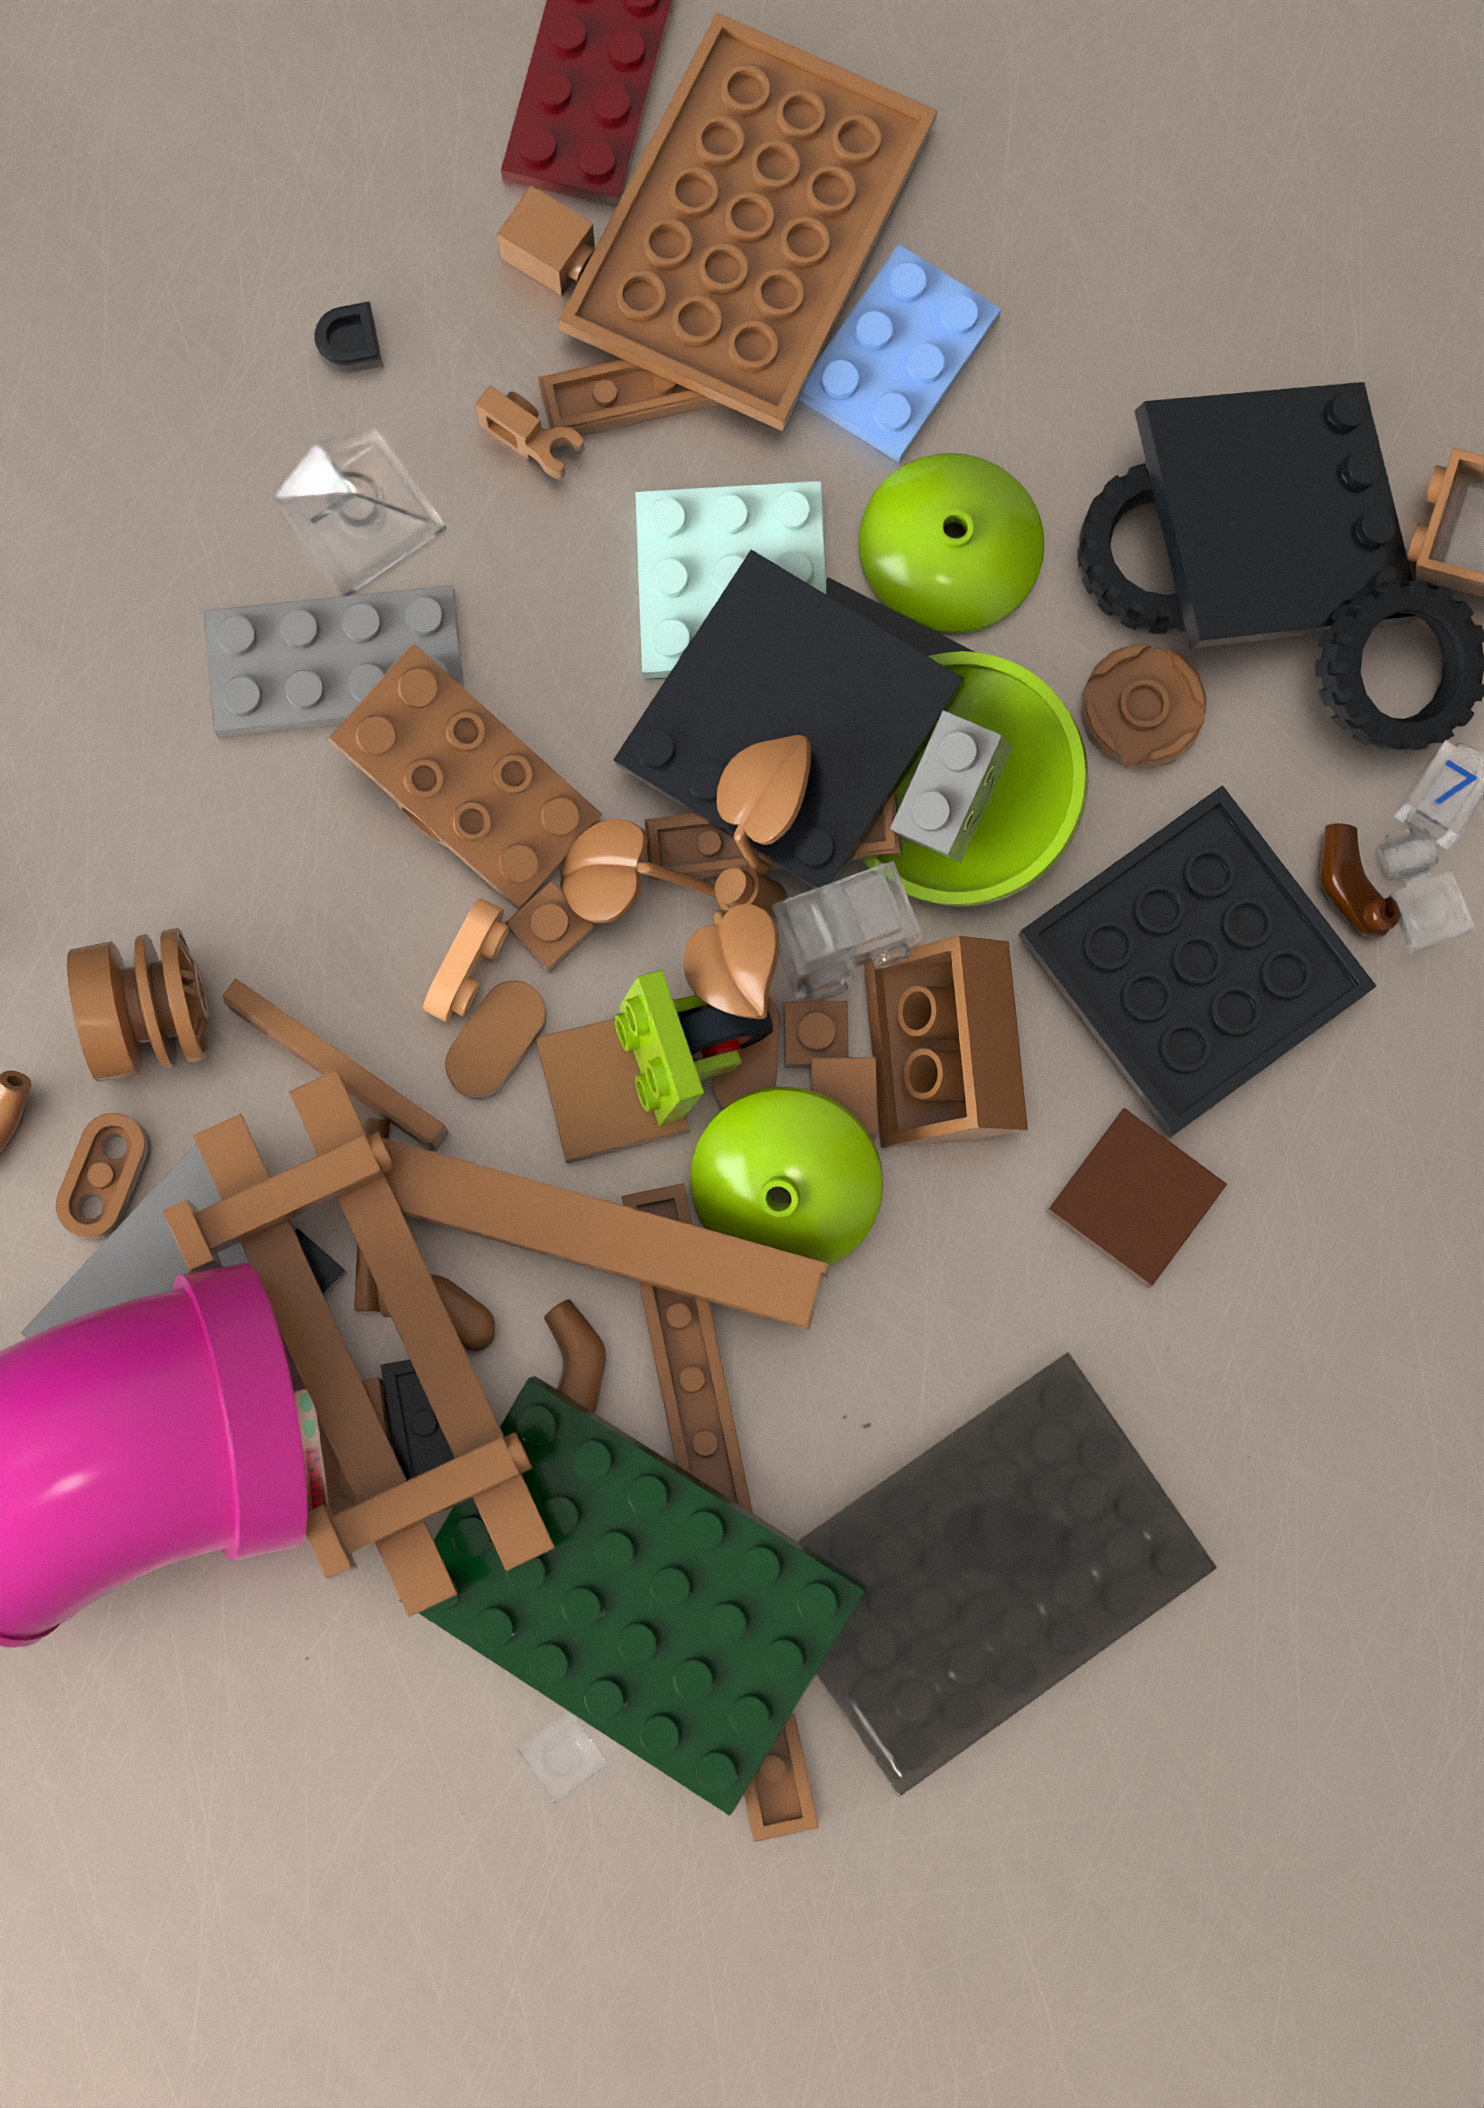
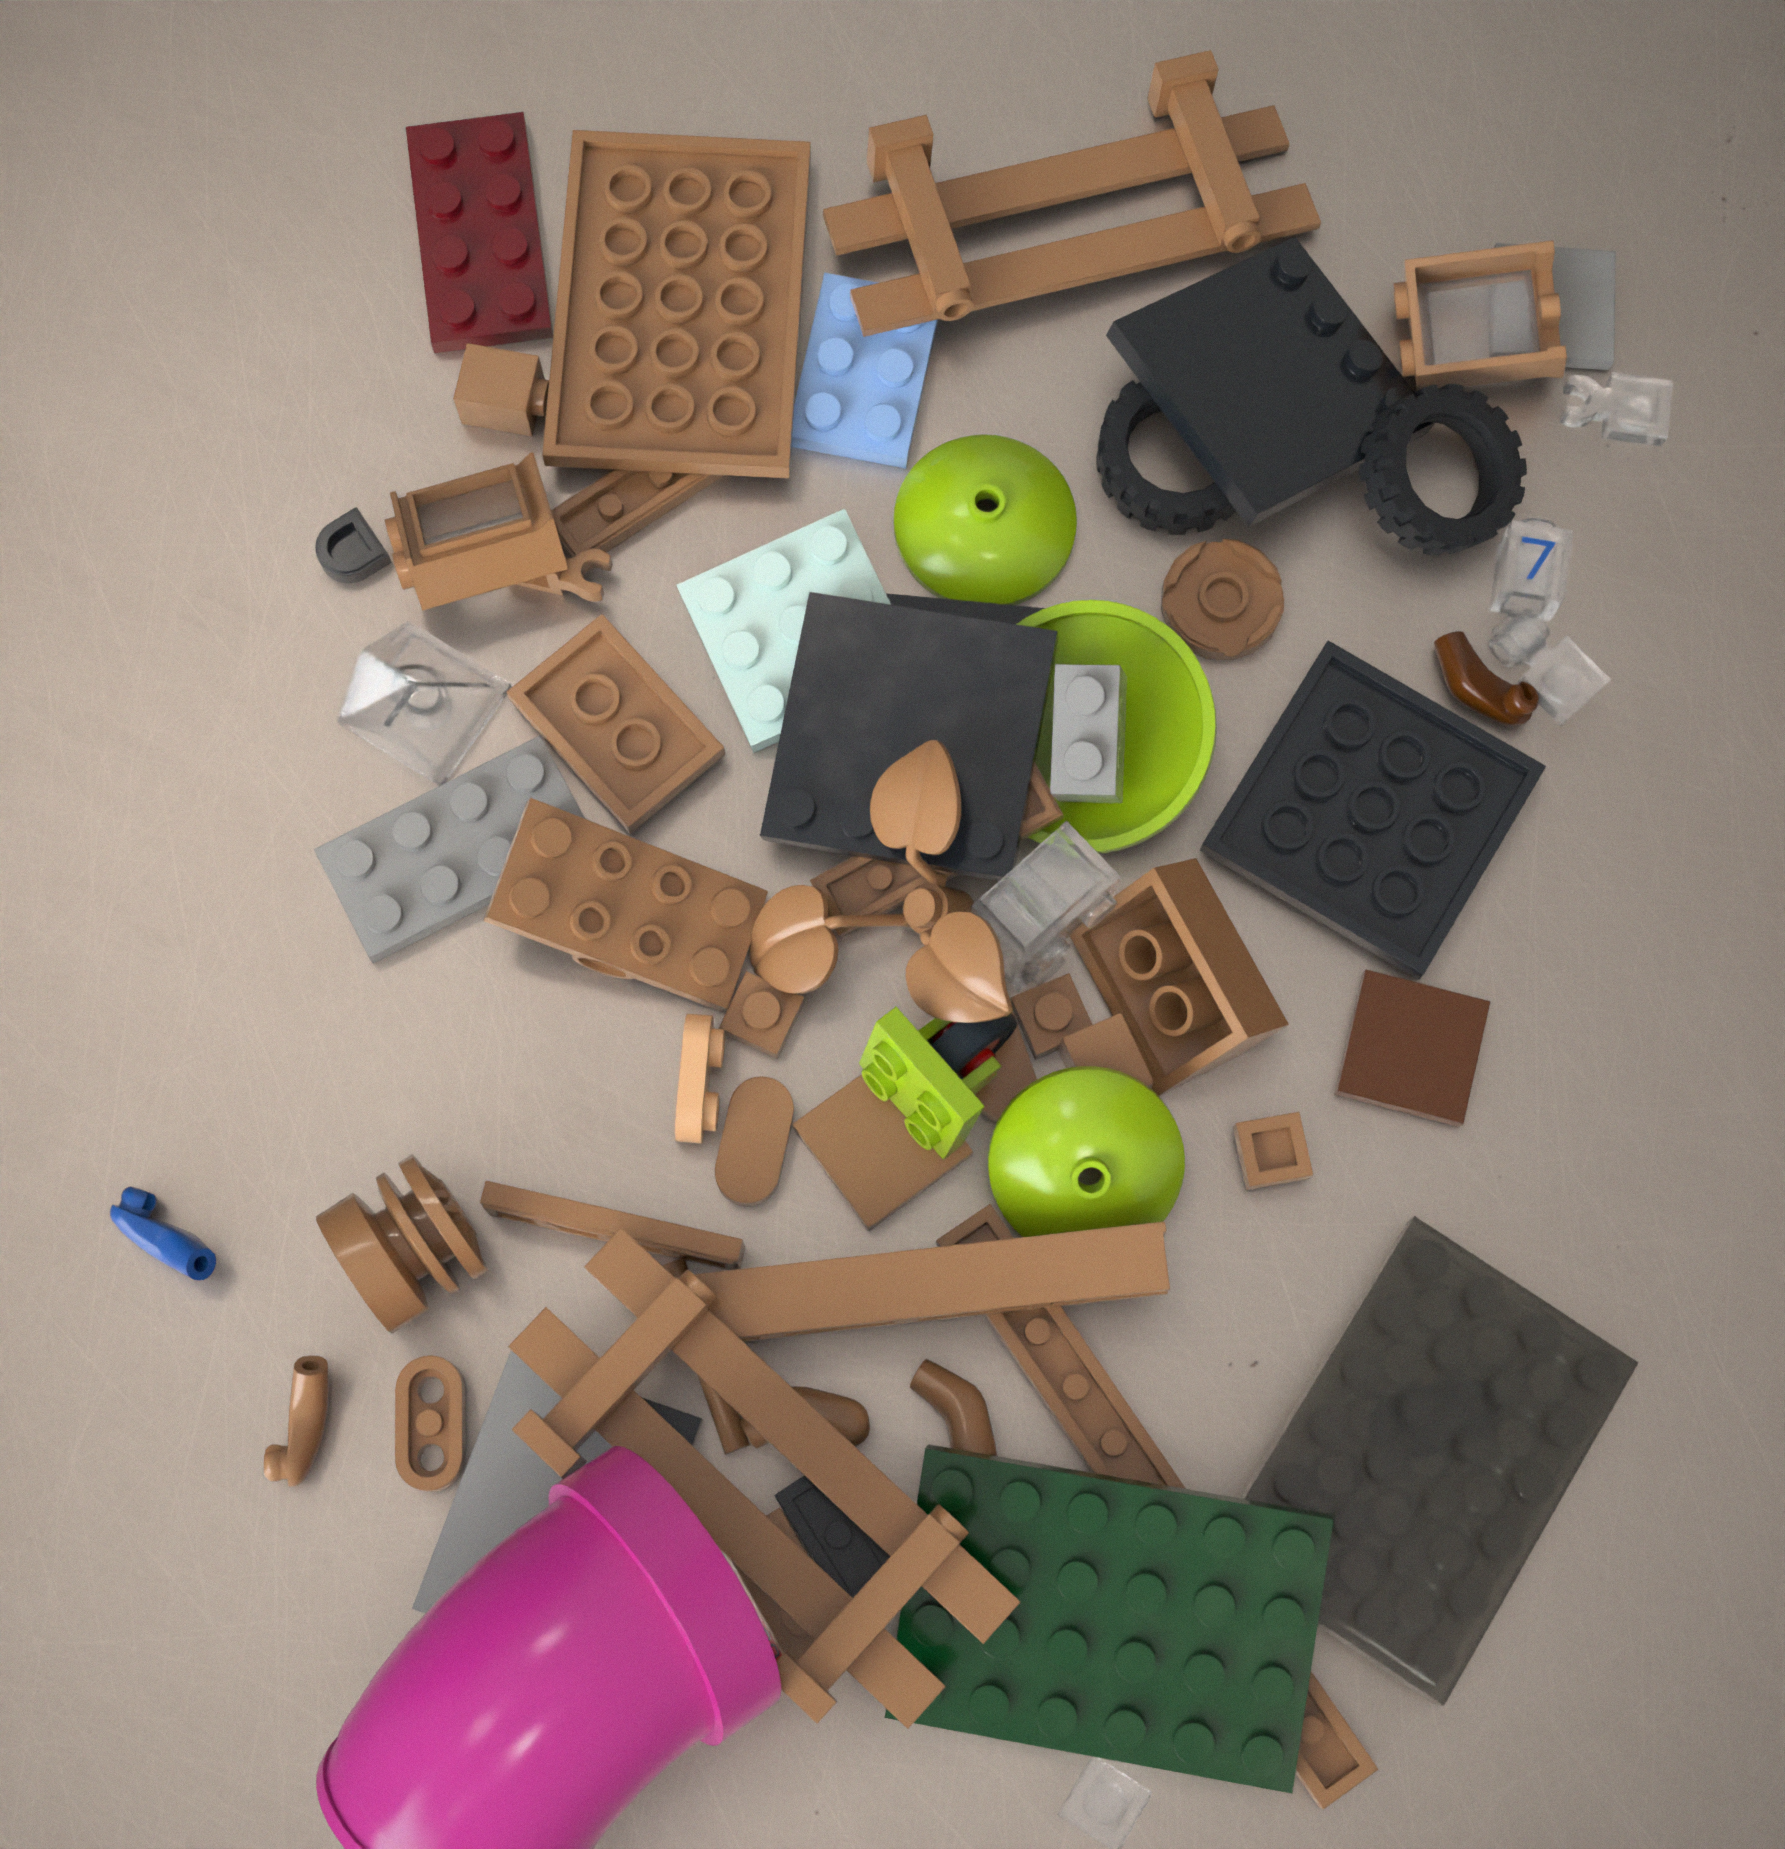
camera: 20 degrees left, 5 degrees down
none -> medium nougat window [384,452,568,611]
none -> medium nougat plate [506,614,725,834]
none -> medium nougat fence [823,50,1321,337]
none -> medium nougat plate [1233,1112,1313,1190]

